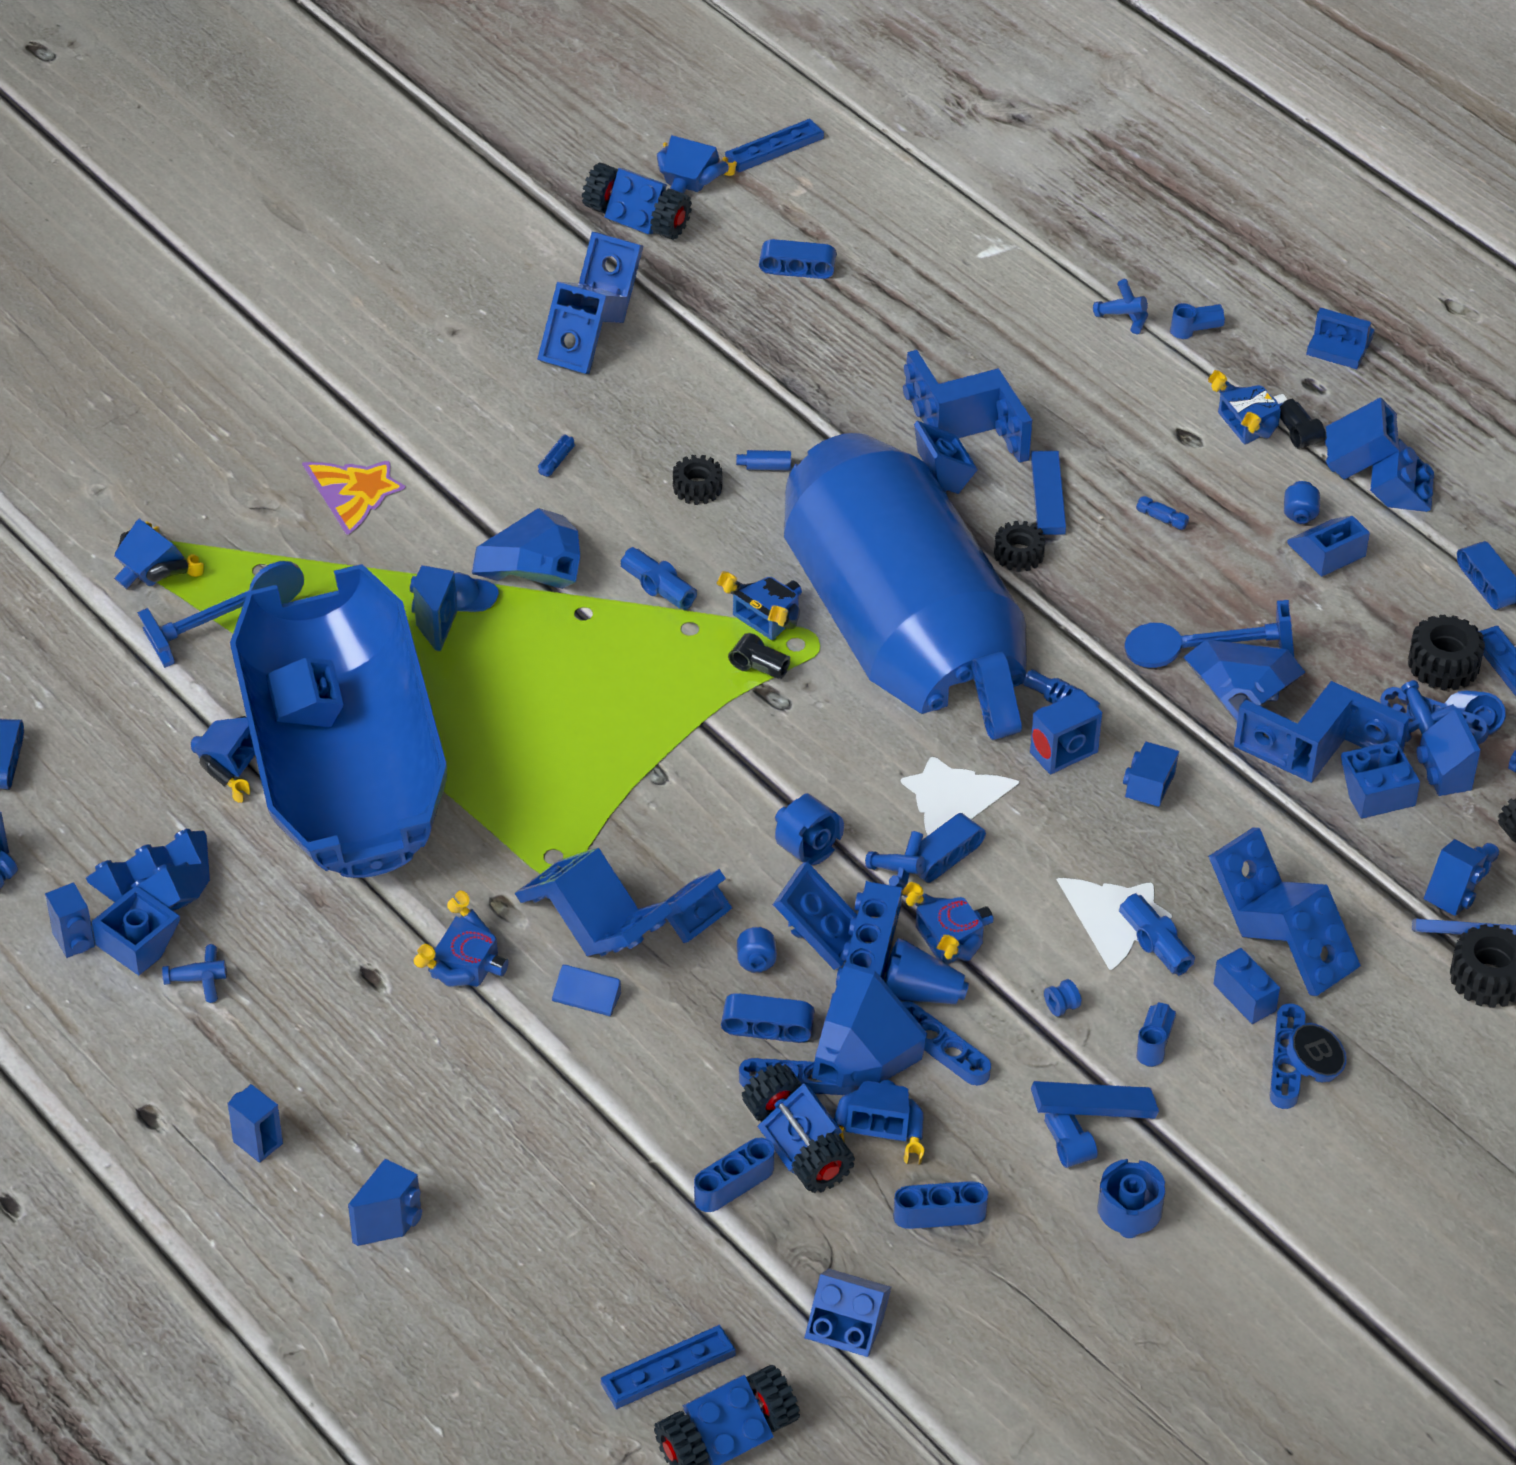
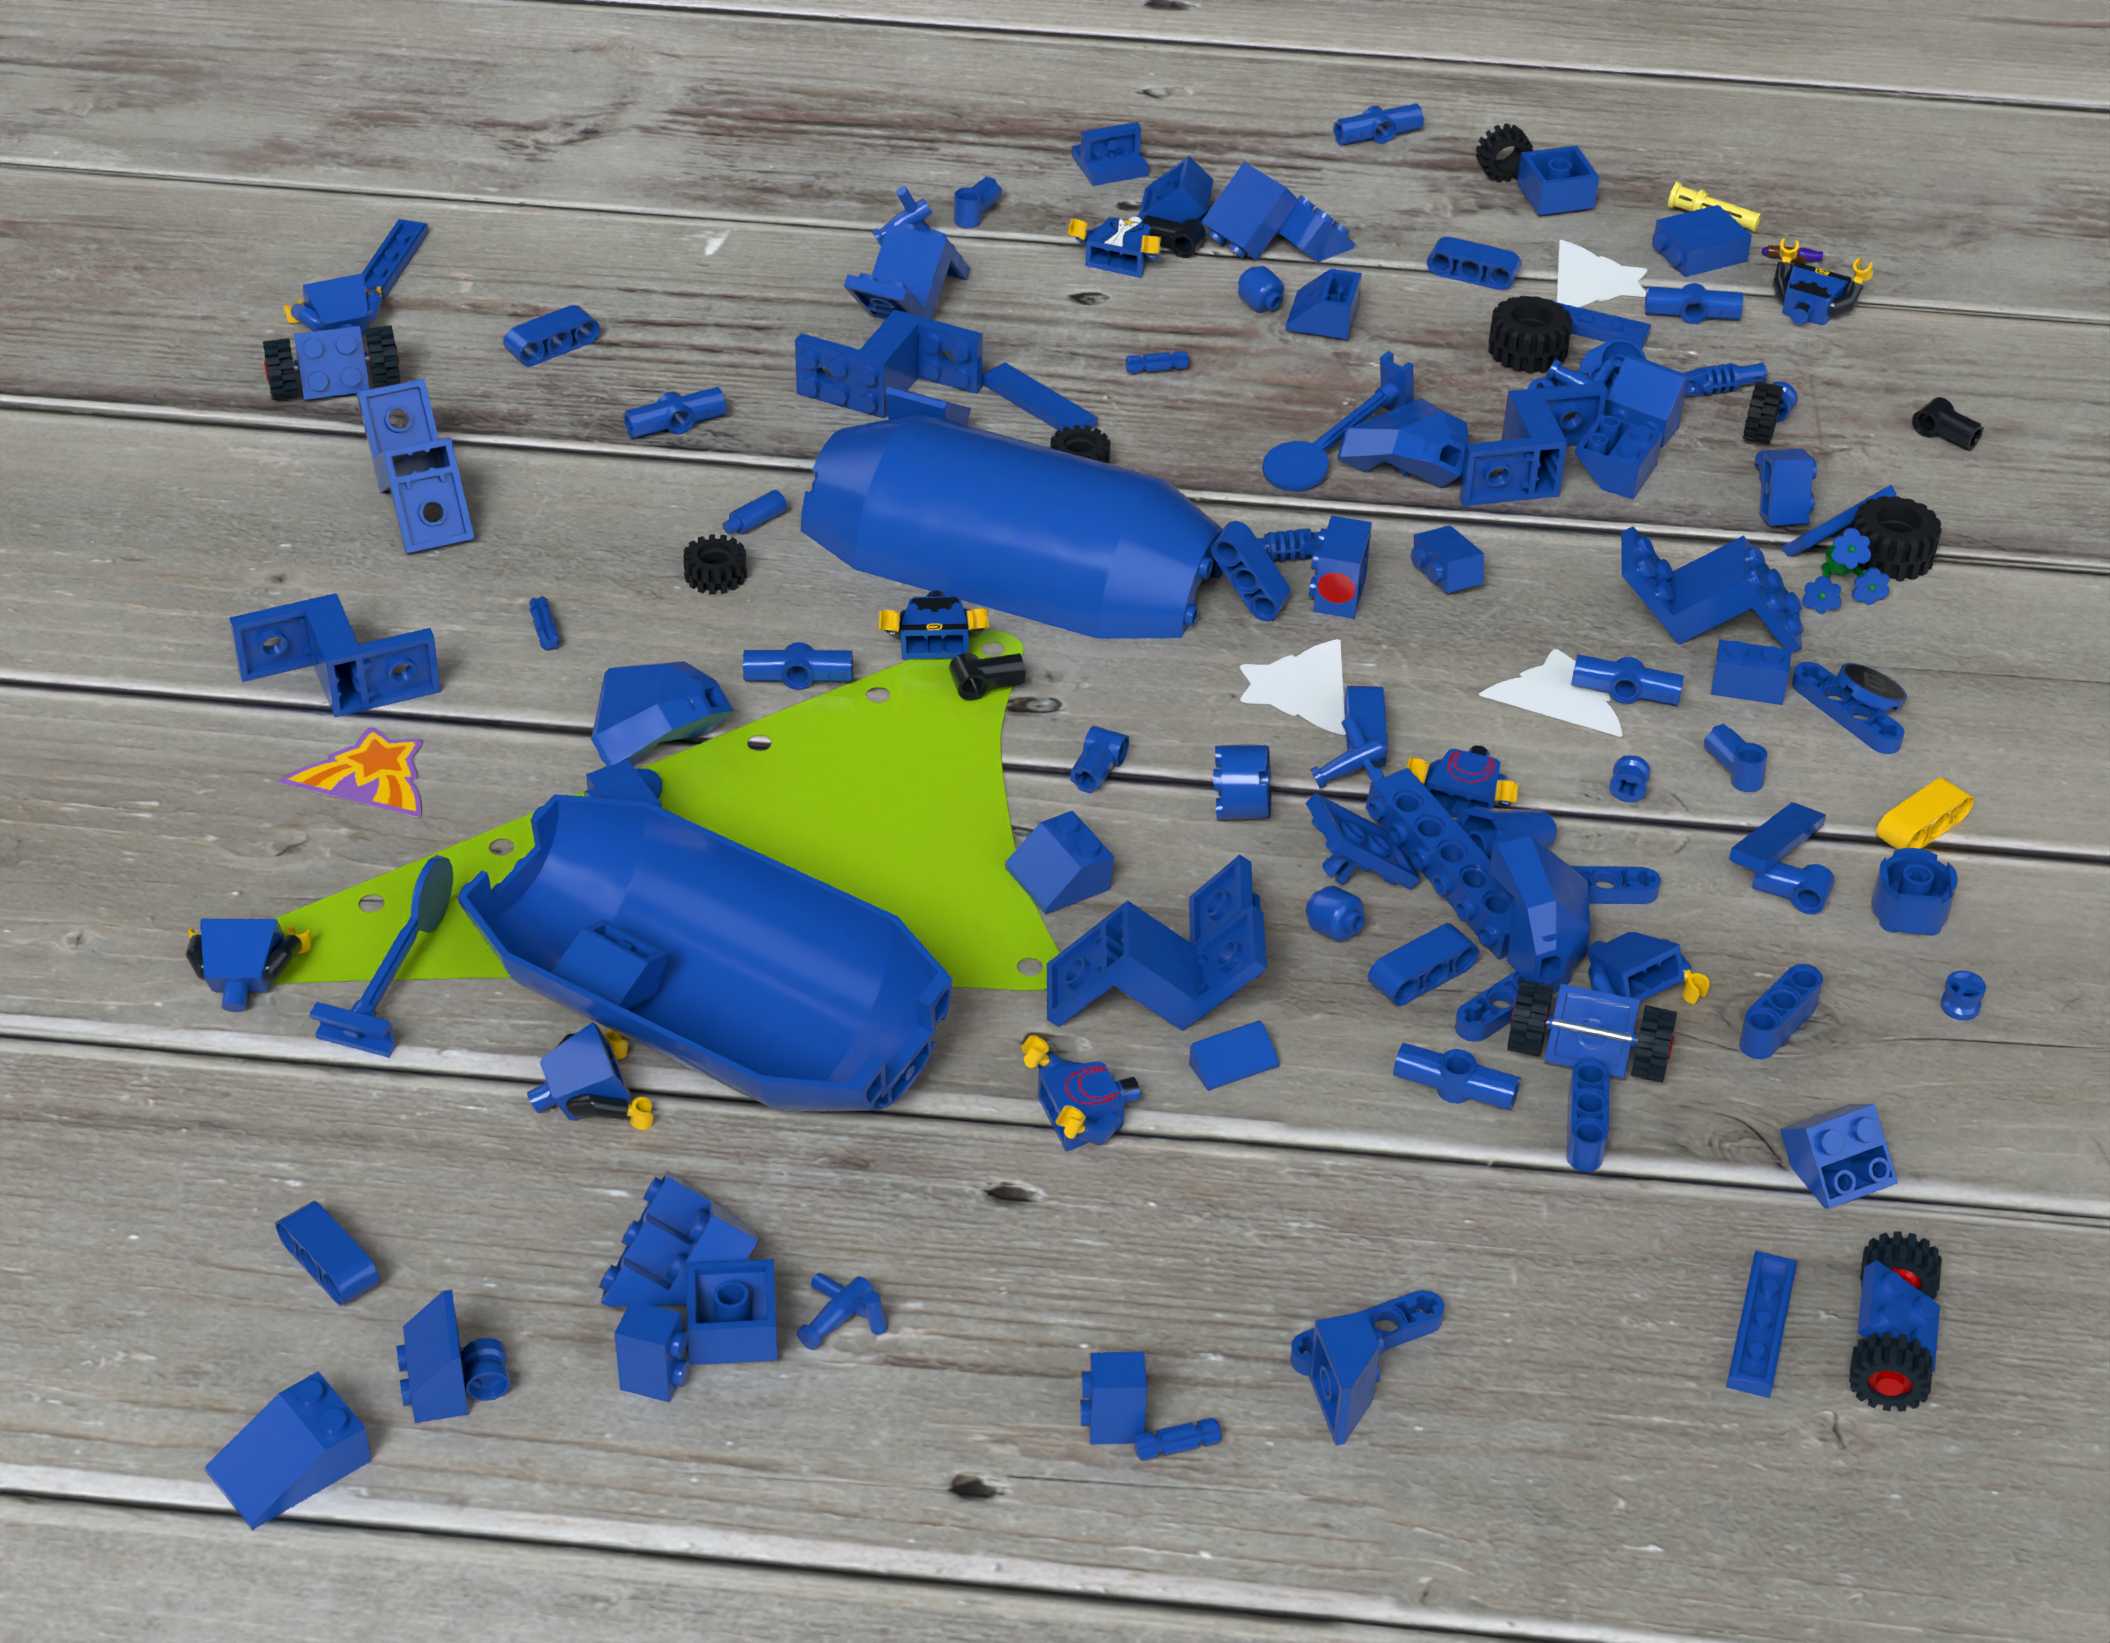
camera: 45 degrees left, 5 degrees down
none -> blue bracket [229,593,441,718]
none -> blue piece [623,387,727,440]
none -> blue bracket [844,223,970,320]
none -> blue slope [1005,810,1114,914]
none -> blue piece [1070,726,1129,793]
none -> blue axle [1134,1418,1221,1461]
none -> blue slope [1138,155,1213,223]
none -> blue beam [1290,1290,1444,1376]
none -> blue piece [1393,1042,1521,1110]
none -> blue plant [1802,528,1890,614]
none -> yellow beam [1876,777,1974,850]
none -> blue wheel [1940,971,1986,1020]

